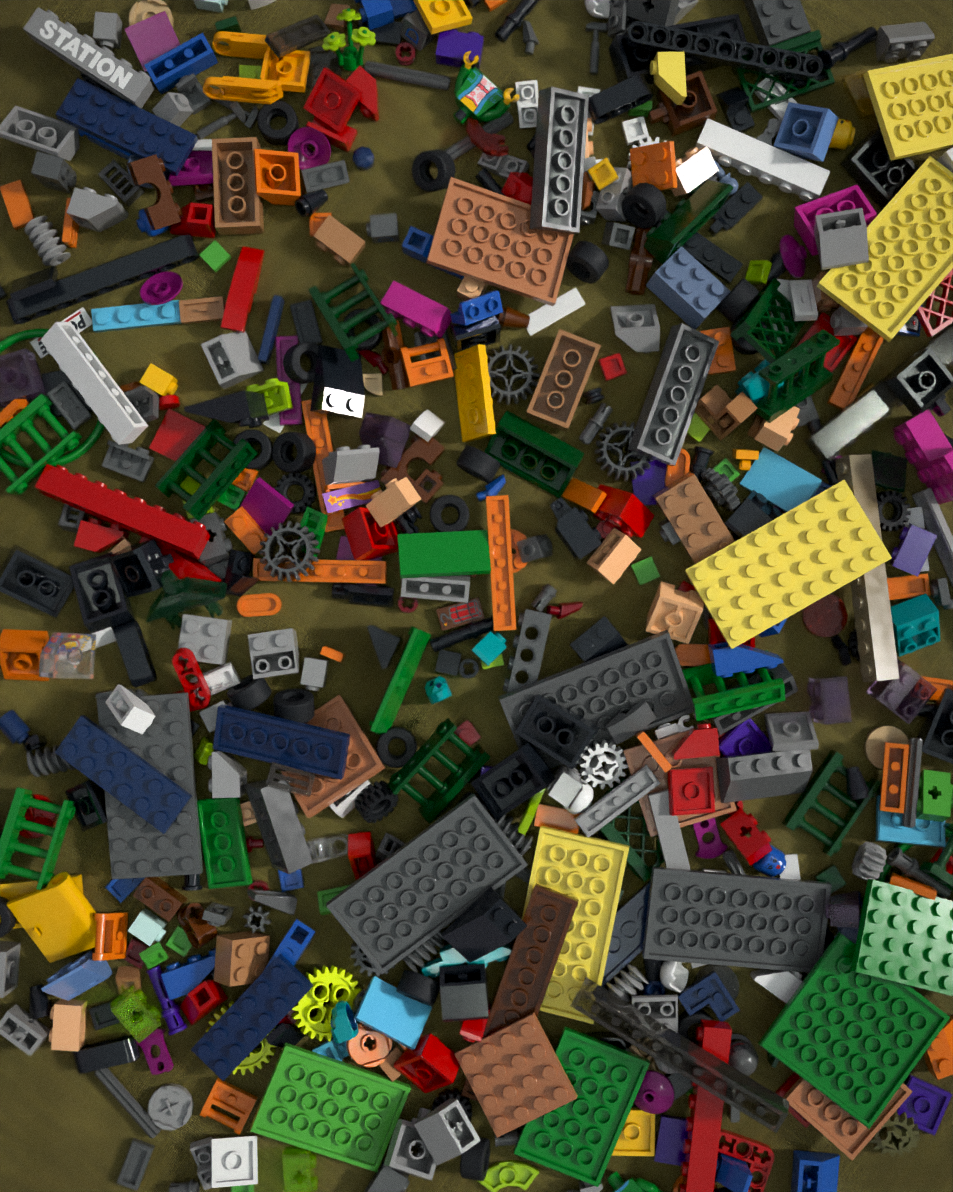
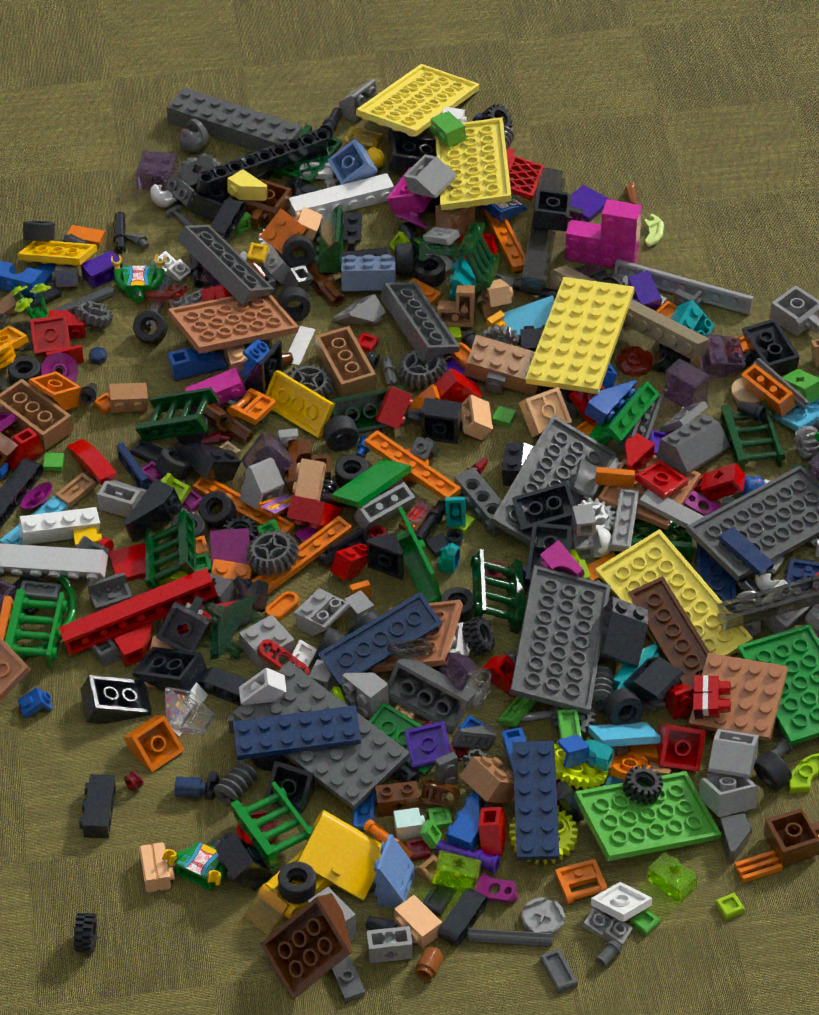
camera: 50 degrees left, 40 degrees down
dark grey plate [301,160,350,193] -> none
dark grey brick [366,213,399,243] -> none
dark red bush [395,42,416,66] -> none
dark grey pin [531,583,557,612] -> none
white plate [621,116,649,146] -> none
light grey brick [830,306,868,336] -> none
none -> white brick [19,507,100,545]
none -> dark grey gear [74,301,114,327]
none -> red slope [330,544,367,581]
none -> red brick [375,386,413,429]
none -> dark purple tile [404,721,451,770]
none -> dark orange brick [416,947,444,980]
none -> bright green brick [430,111,467,148]
none -> clear purple slope [440,652,477,690]
none -> dark pink arch [540,540,585,577]
none -> bright green tile [557,710,582,739]
none -> blue panel [557,734,589,768]
none -> black tyre [623,765,664,805]
none -> red hips [693,675,731,720]
none -> dark blue tile [718,527,774,576]

